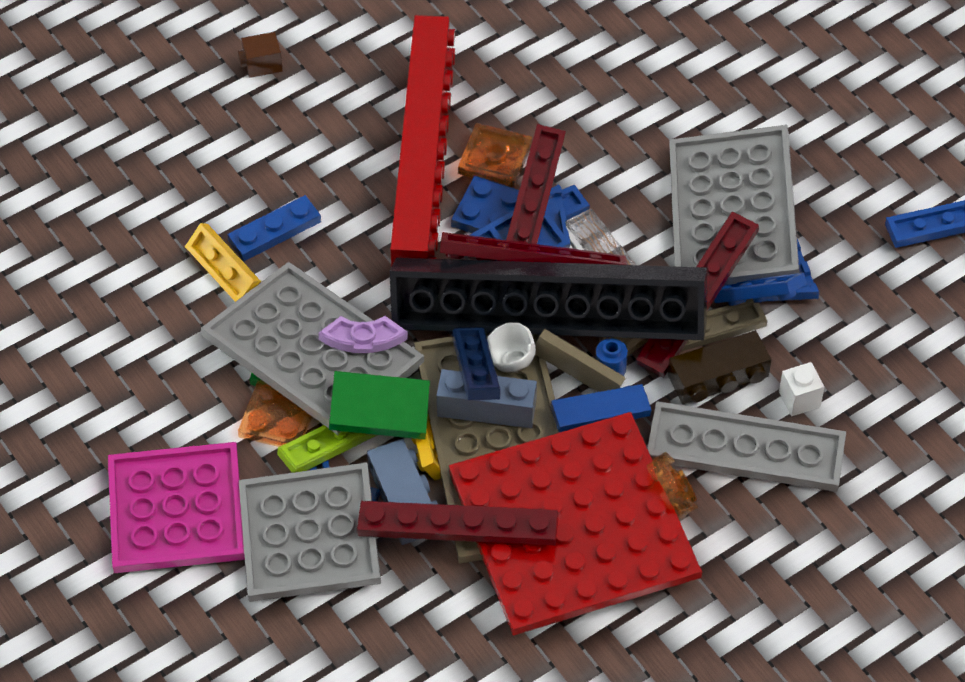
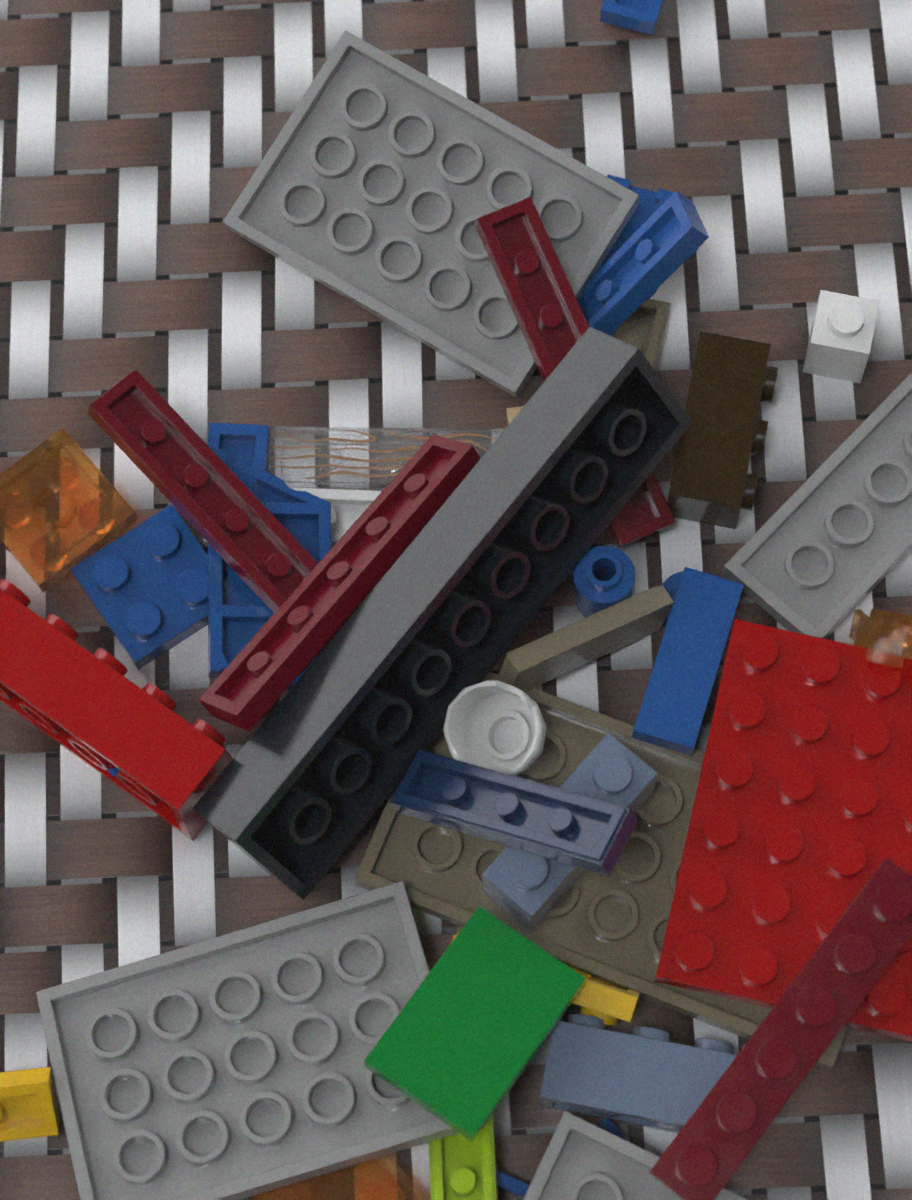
camera: 55 degrees left, 15 degrees up
lavender tile [319,316,408,353] -> none

